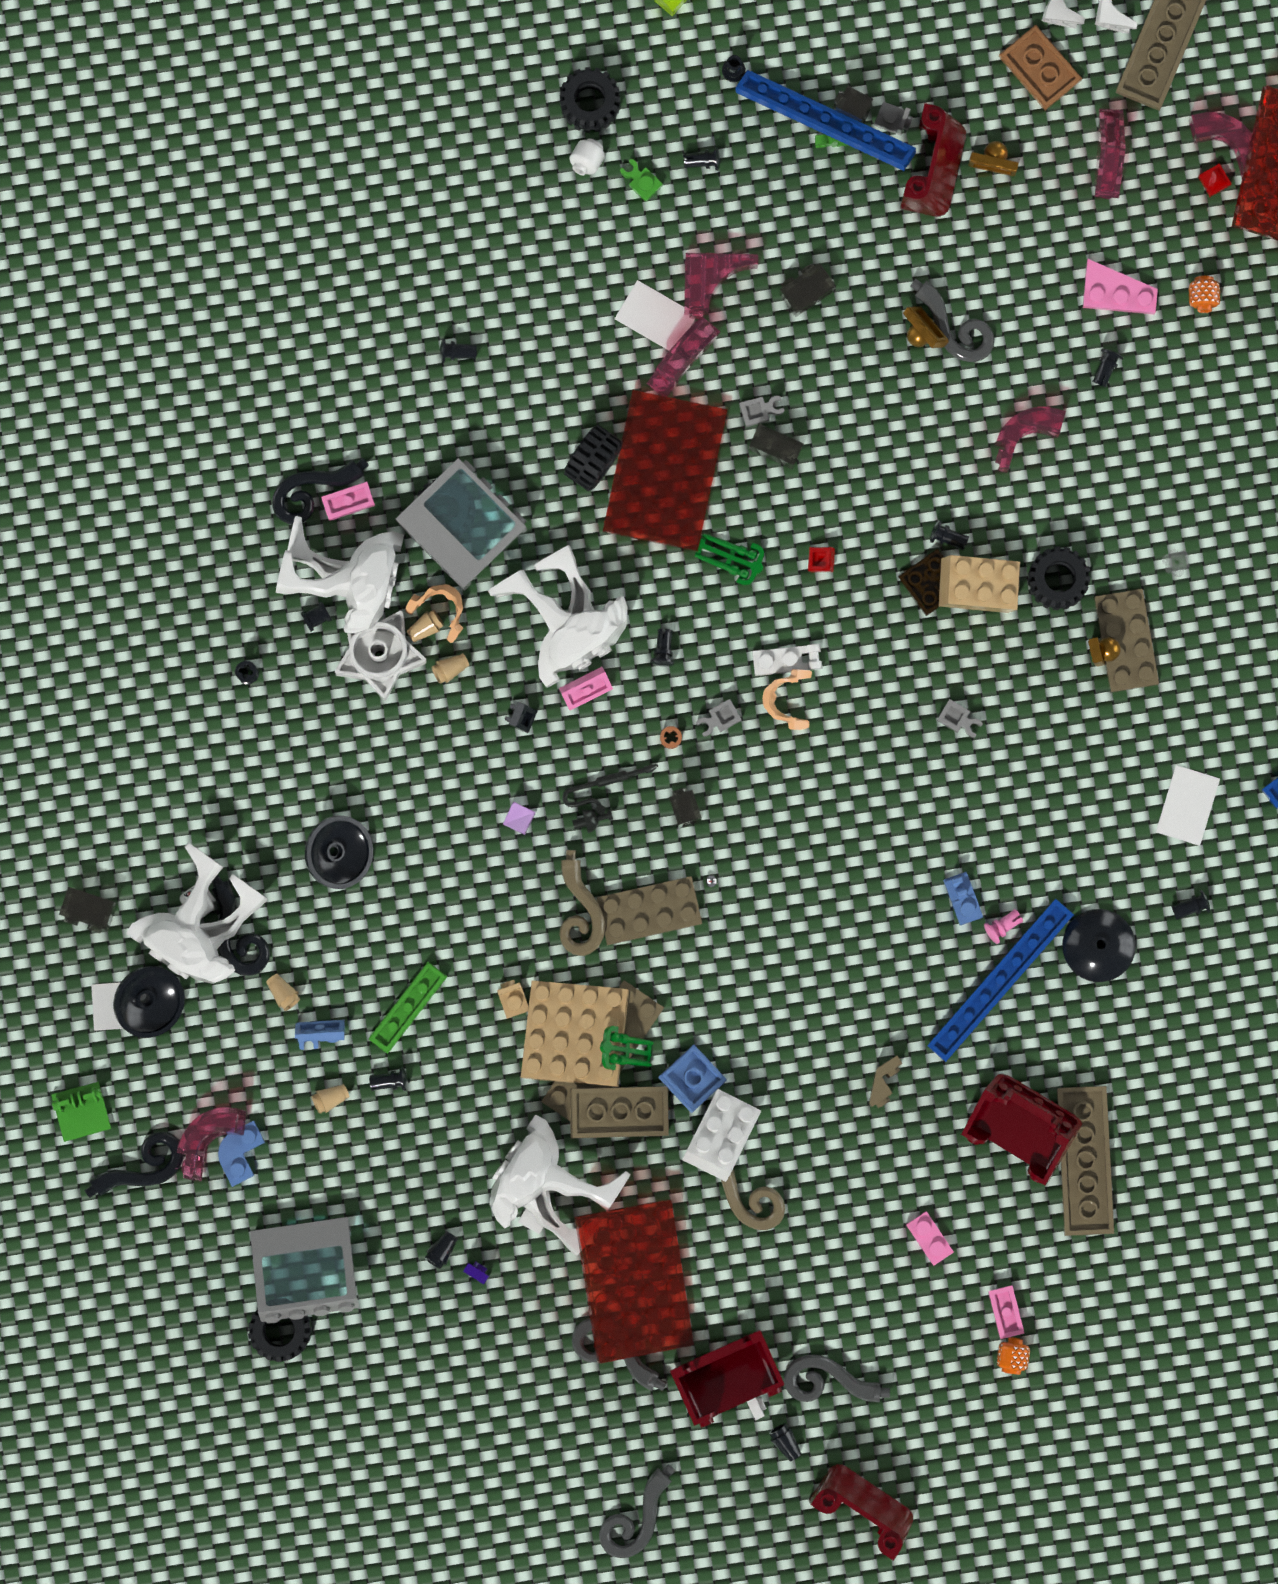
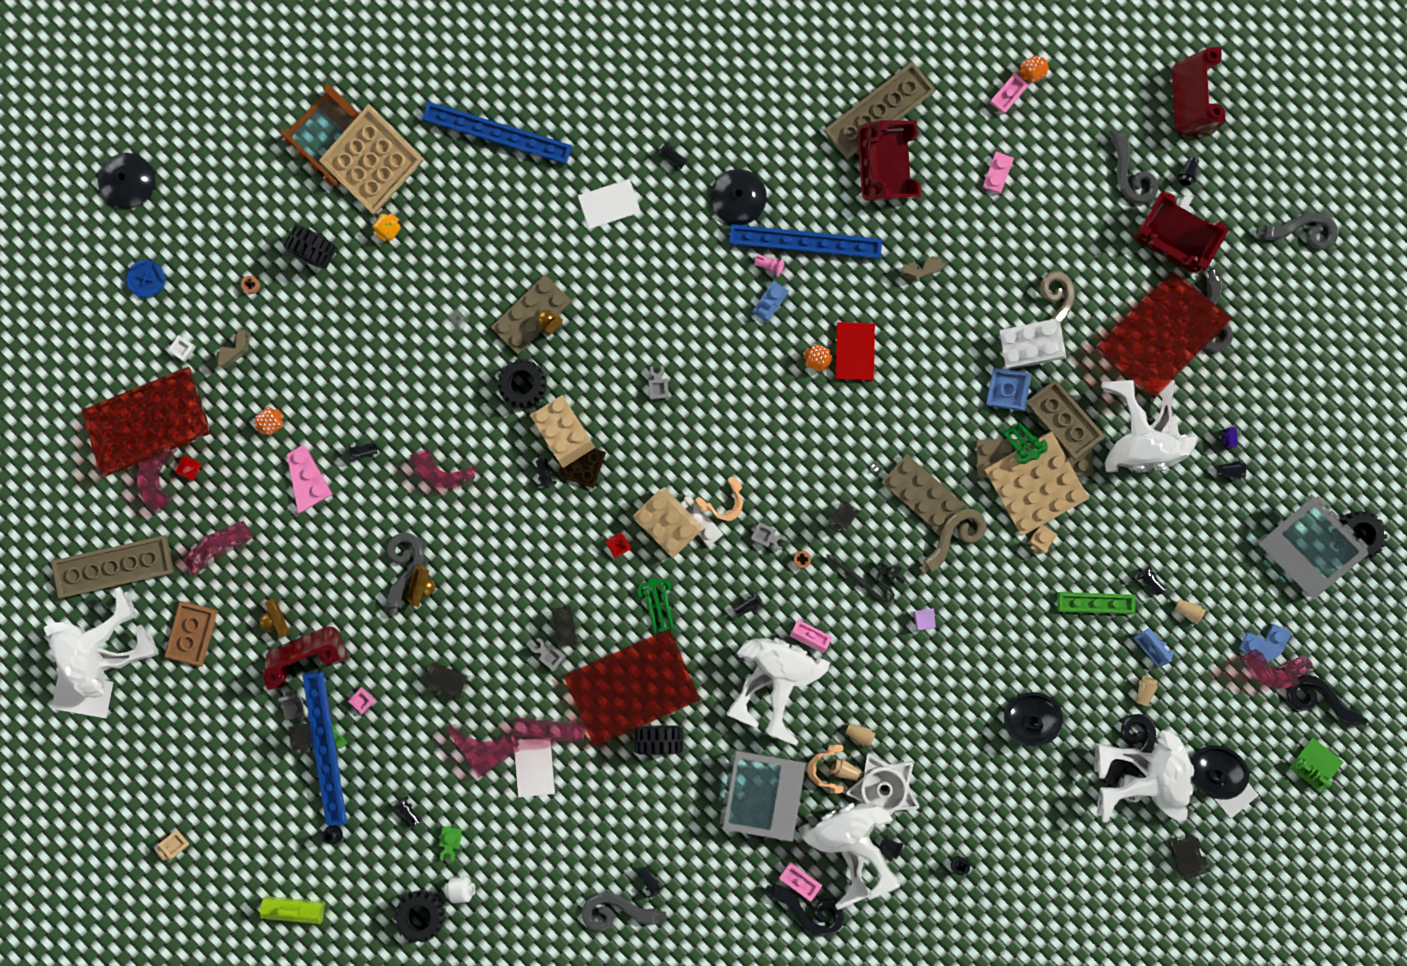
camera: 130 degrees left, 0 degrees up
black tile [505,702,537,733] -> none
none -> bright pink tile [348,687,376,715]
none -> dark grey plant [581,893,667,931]
none -> tan brick [633,487,704,558]
none -> orange head [803,344,833,372]
none -> red tile [835,322,875,381]

